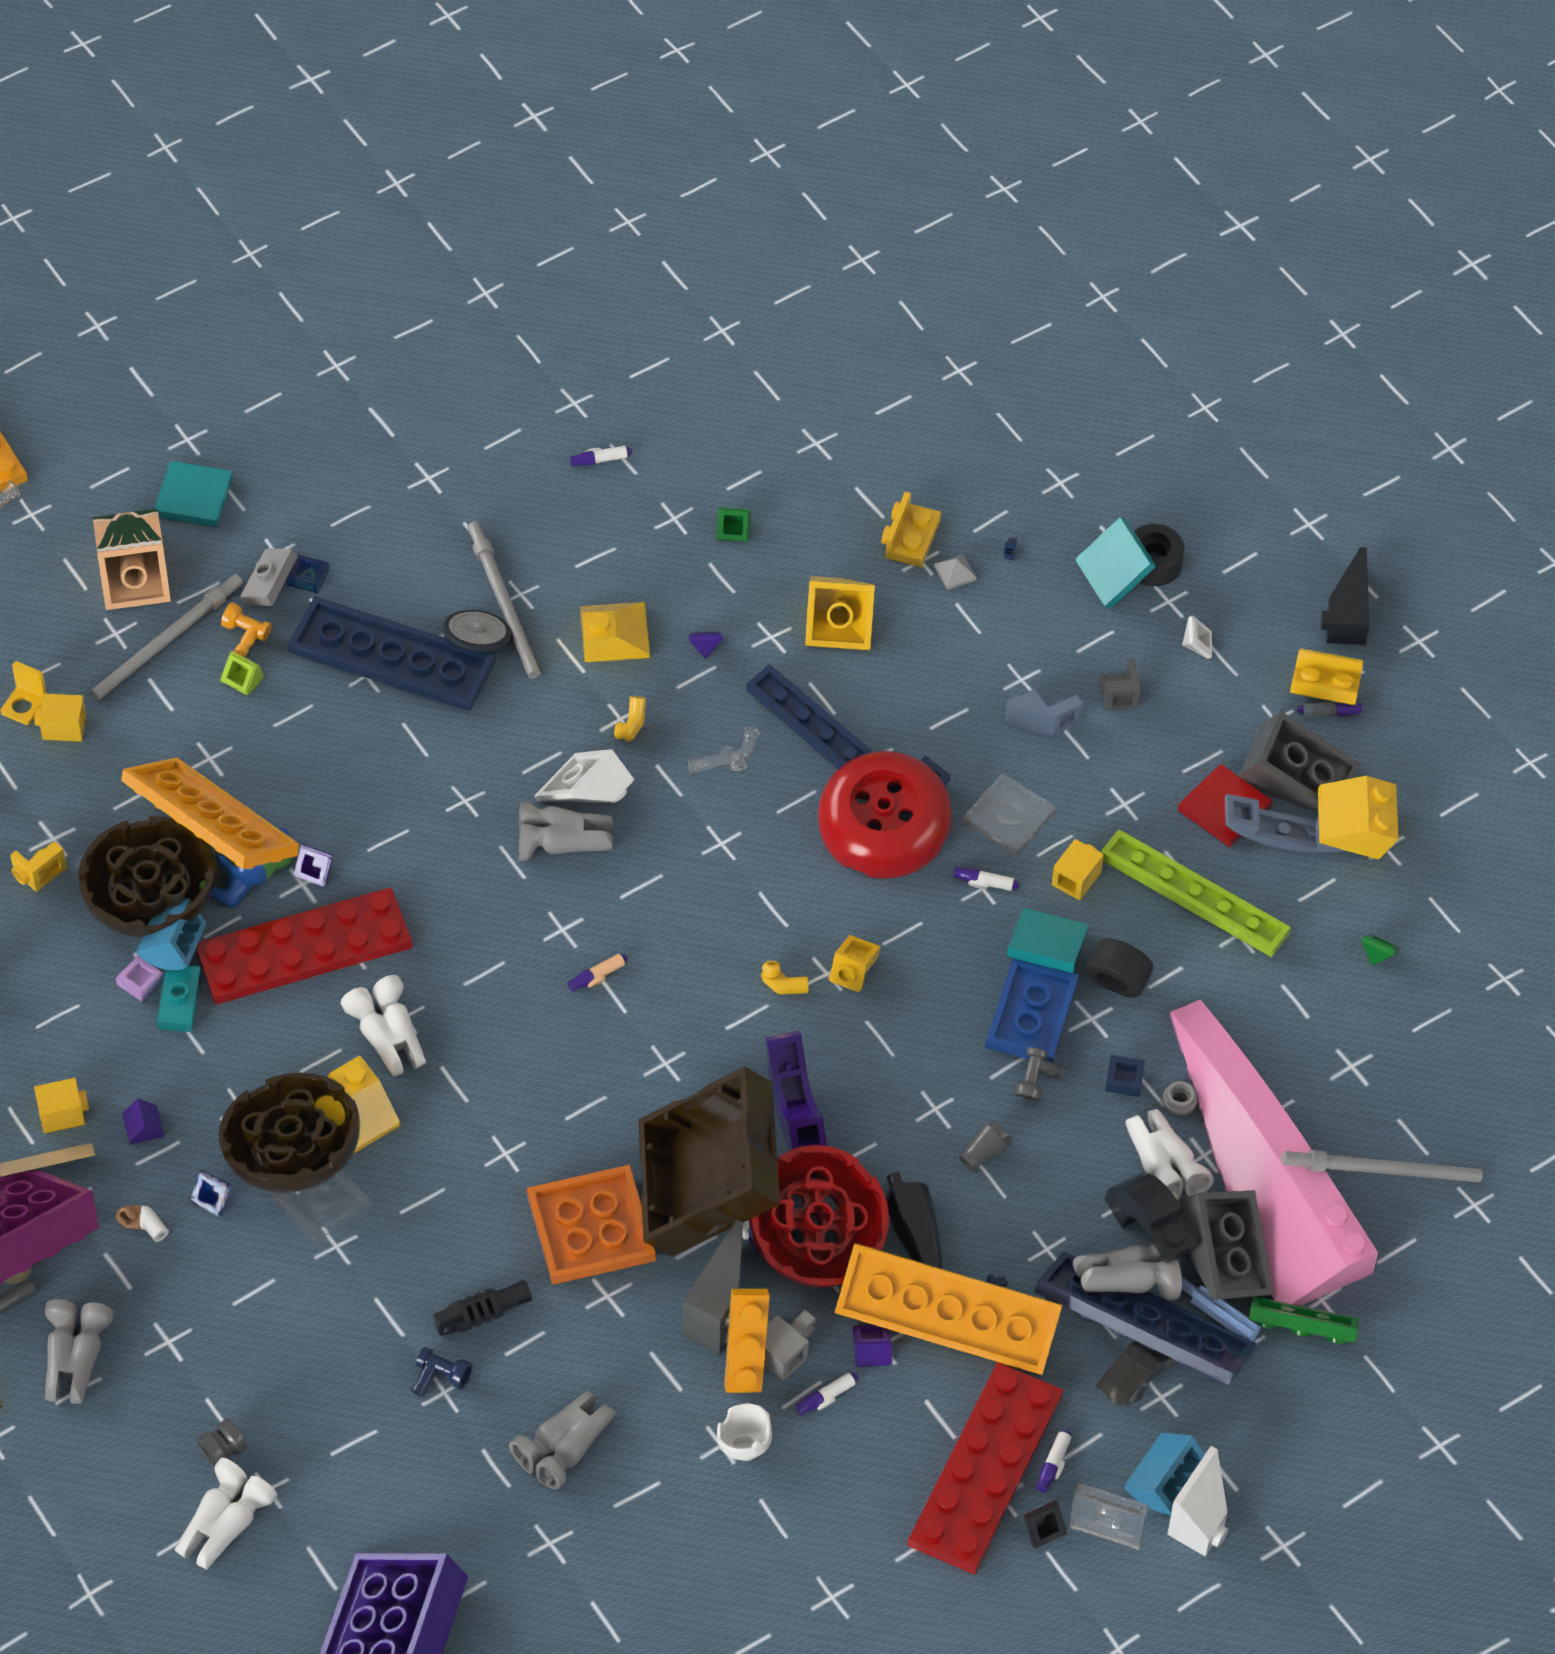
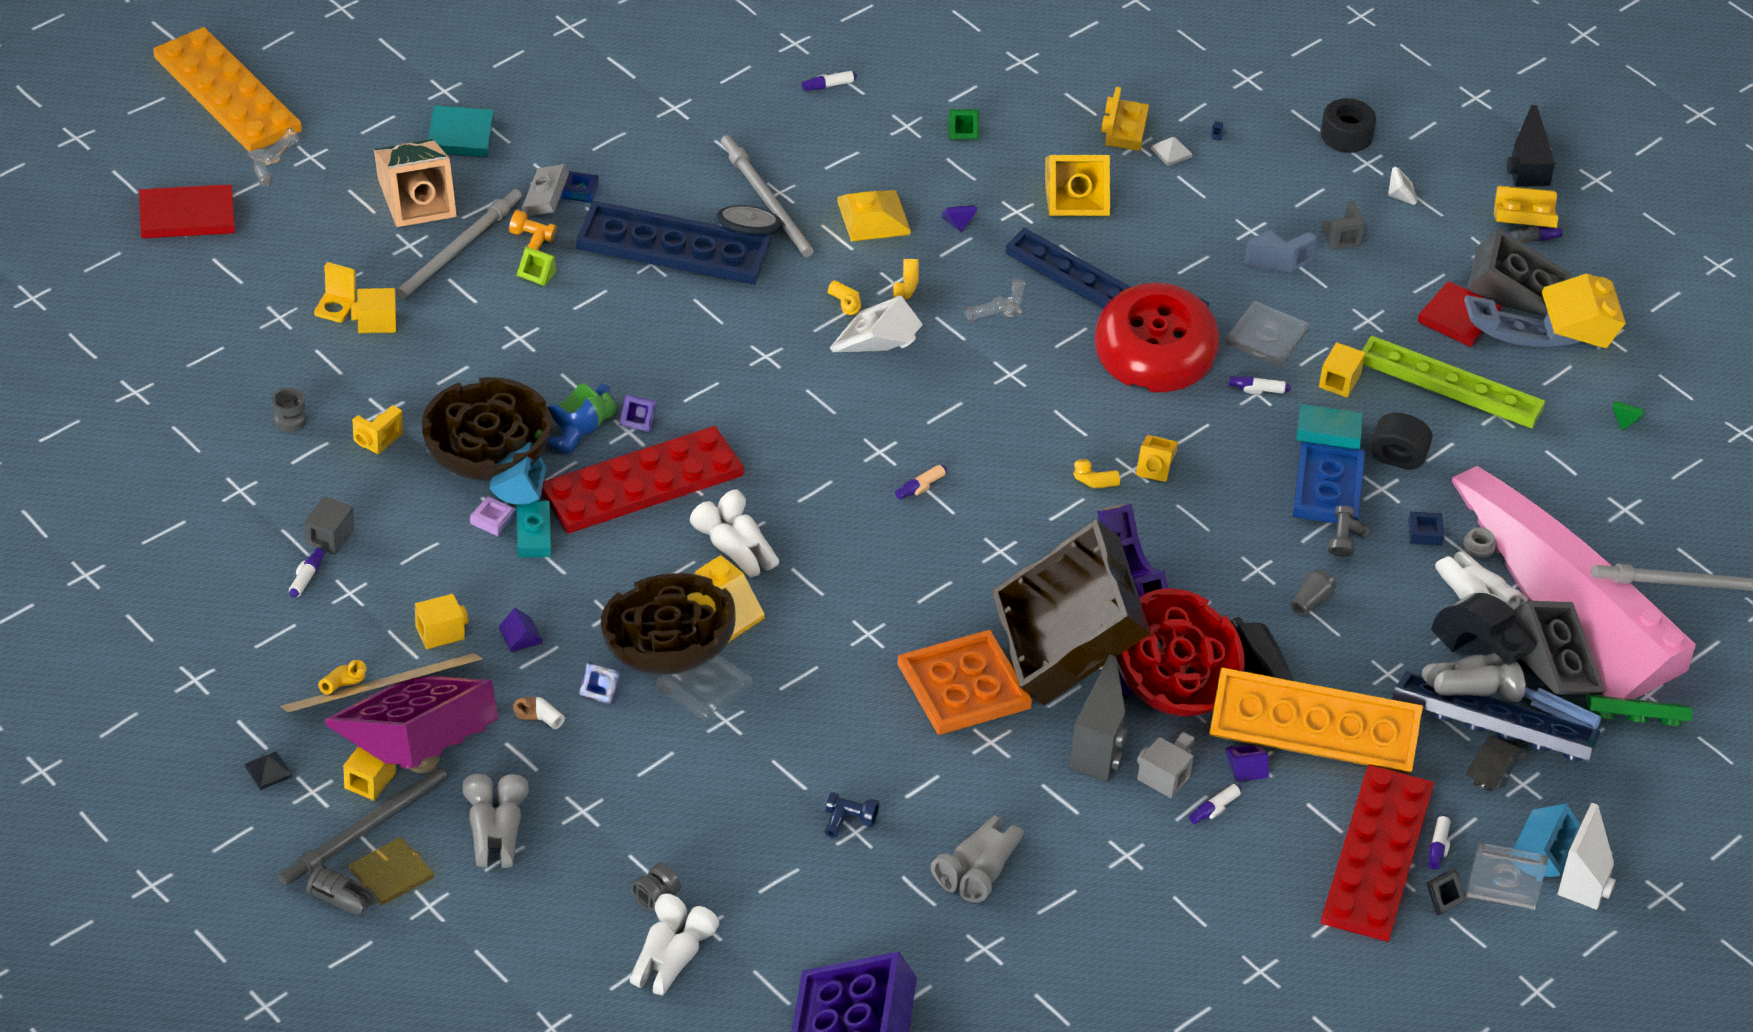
camera: 10 degrees left, 10 degrees down
light orange plate [121,757,299,869] -> none
black hinge [433,1279,533,1336] -> none
light grey piece [518,802,613,861] -> none
white hair [717,1403,772,1461] -> none
light orange plate [724,1289,770,1393] -> none
tile [1075,517,1156,609] -> none
none -> yellow arm [828,280,861,315]

